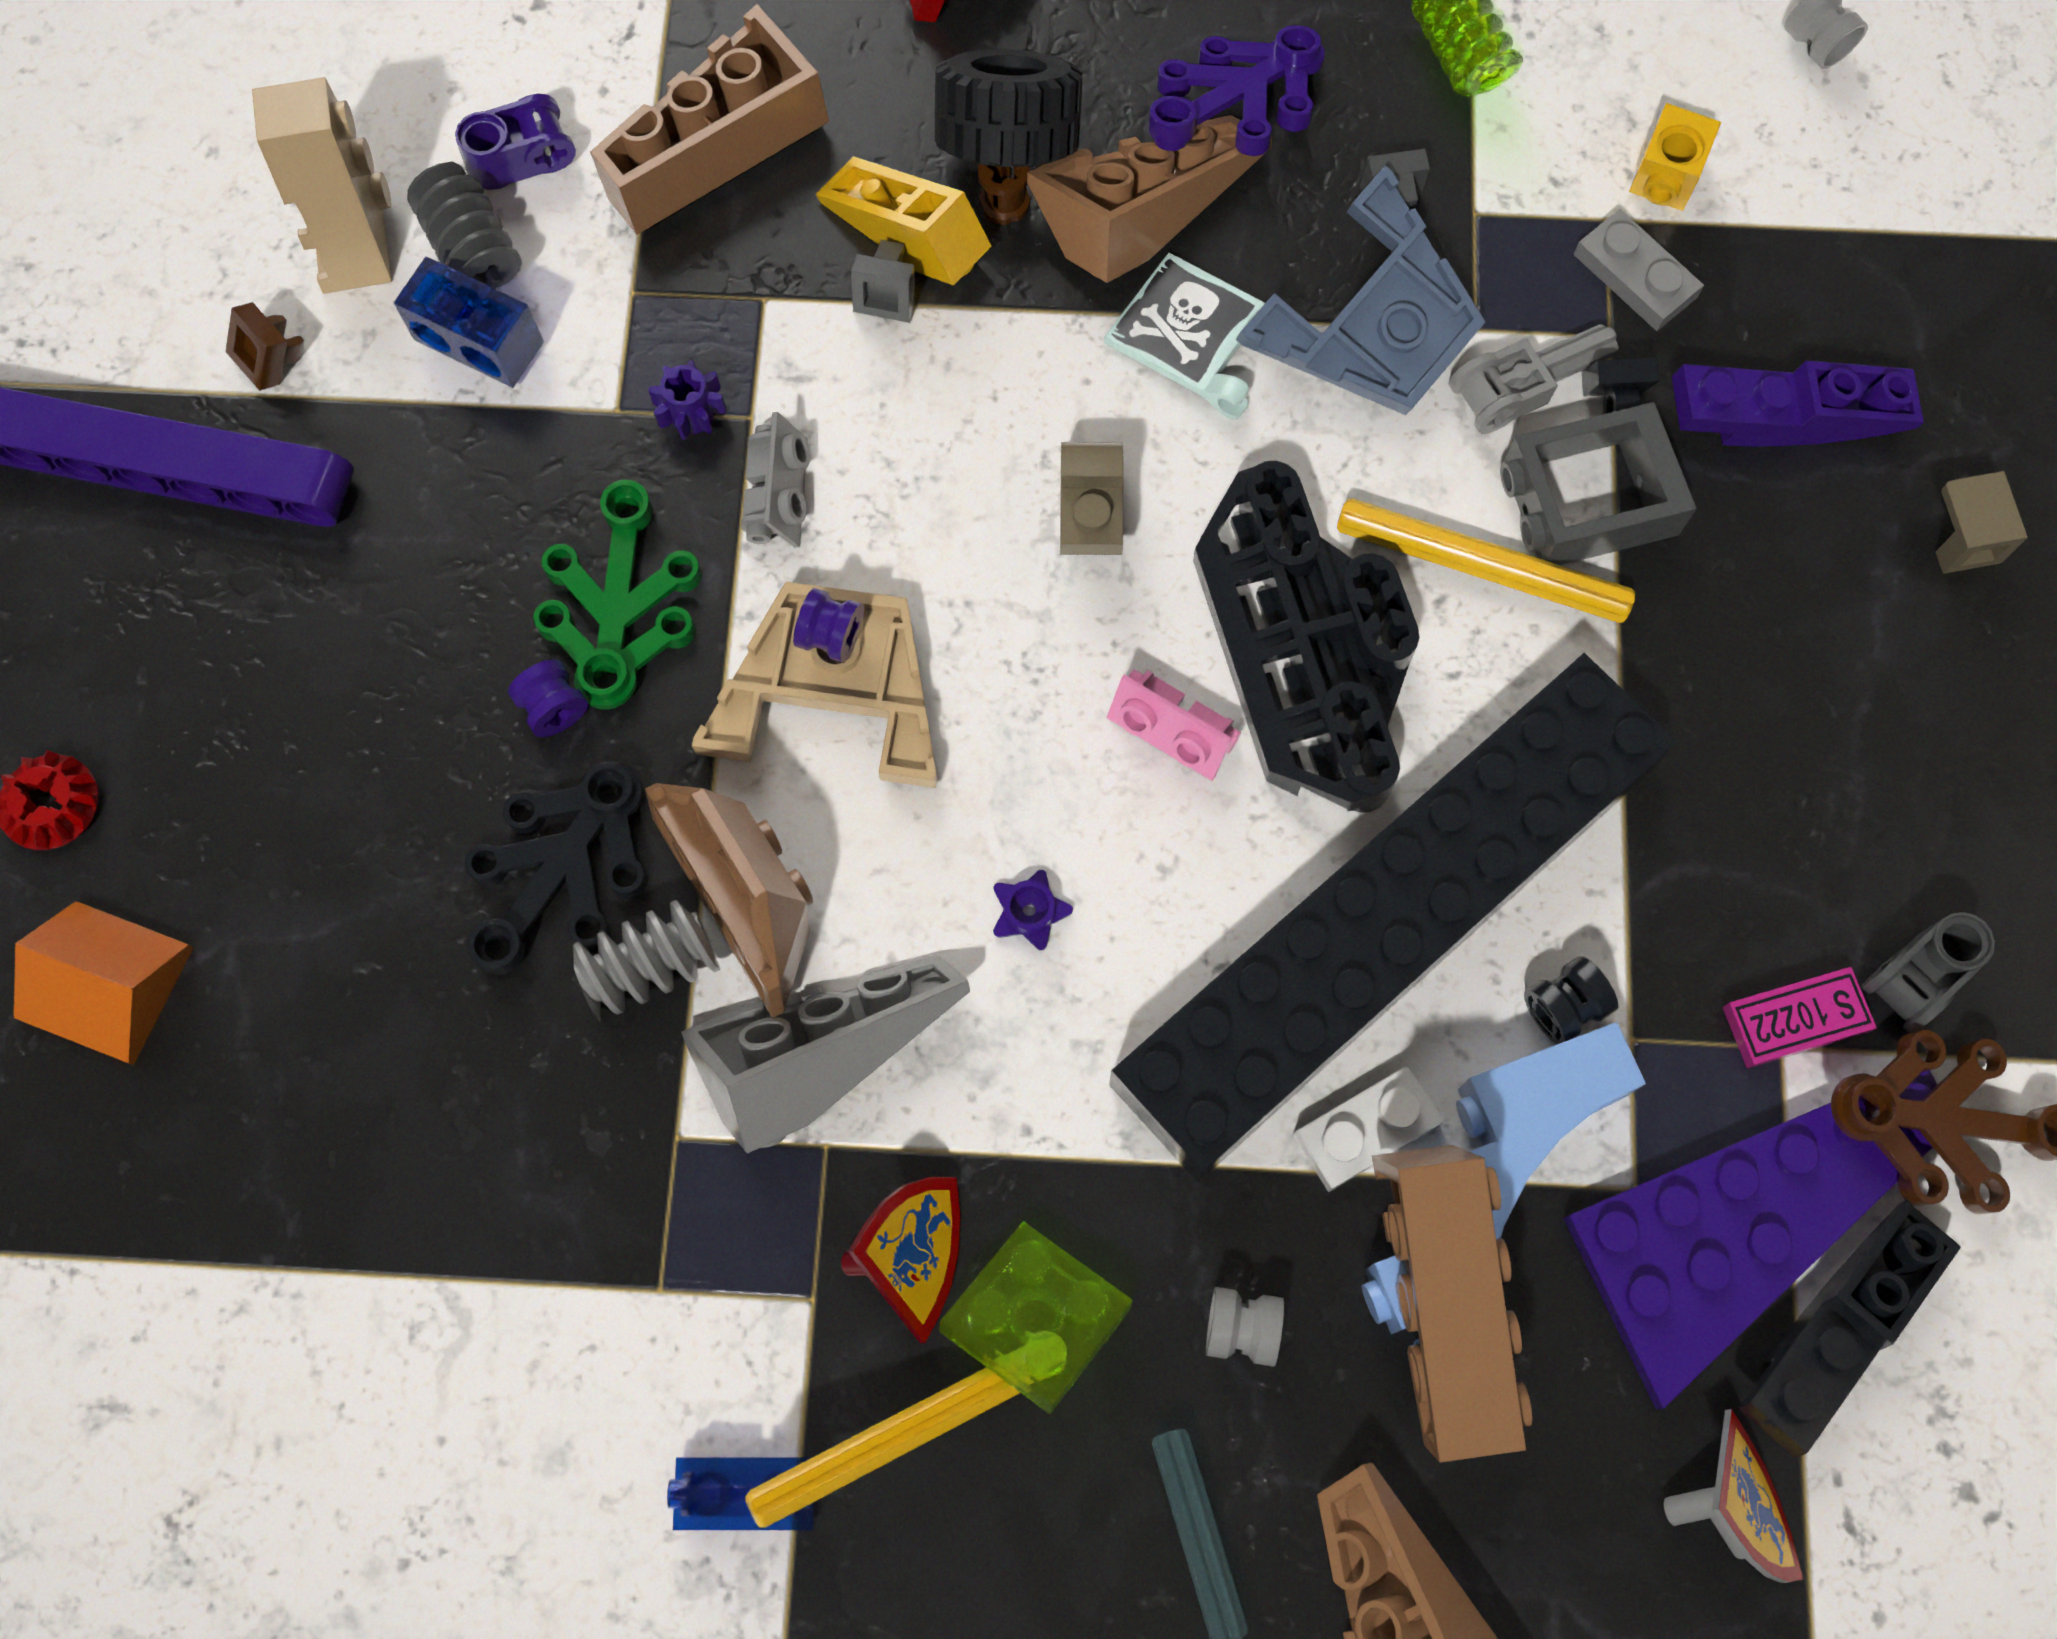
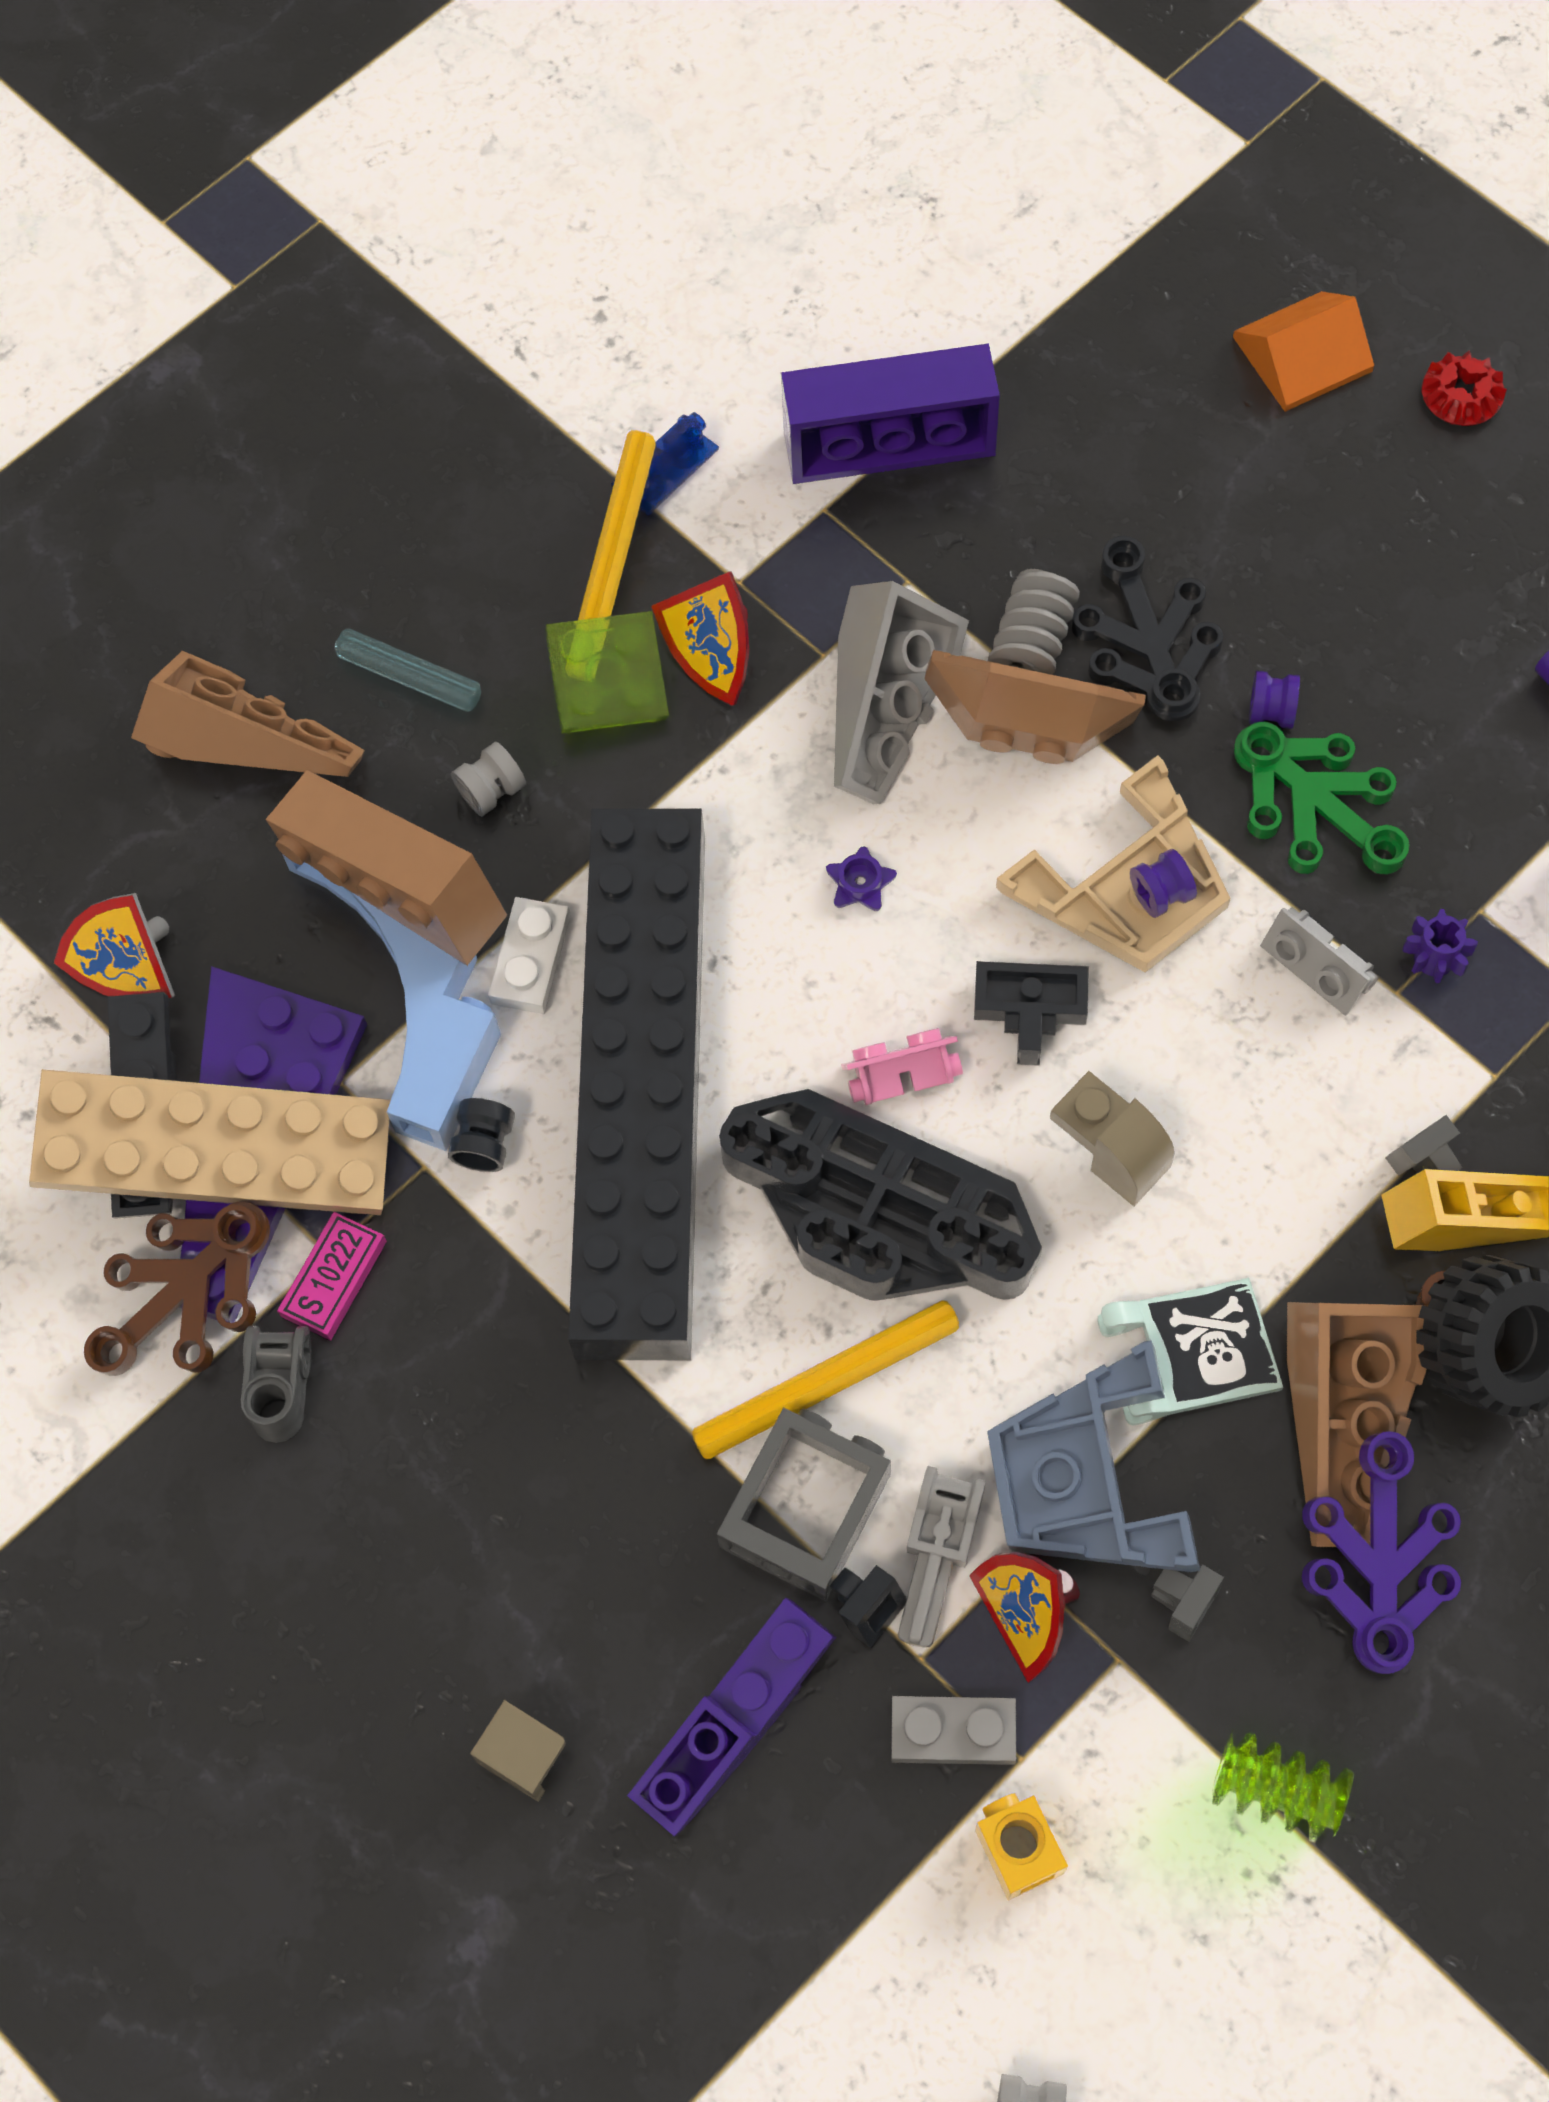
camera: 135 degrees right, 5 degrees down
none -> tan plate [29,1069,391,1215]
none -> dark purple brick [781,343,1000,484]
none -> shield [969,1552,1080,1683]
none -> black hinge [974,961,1089,1065]

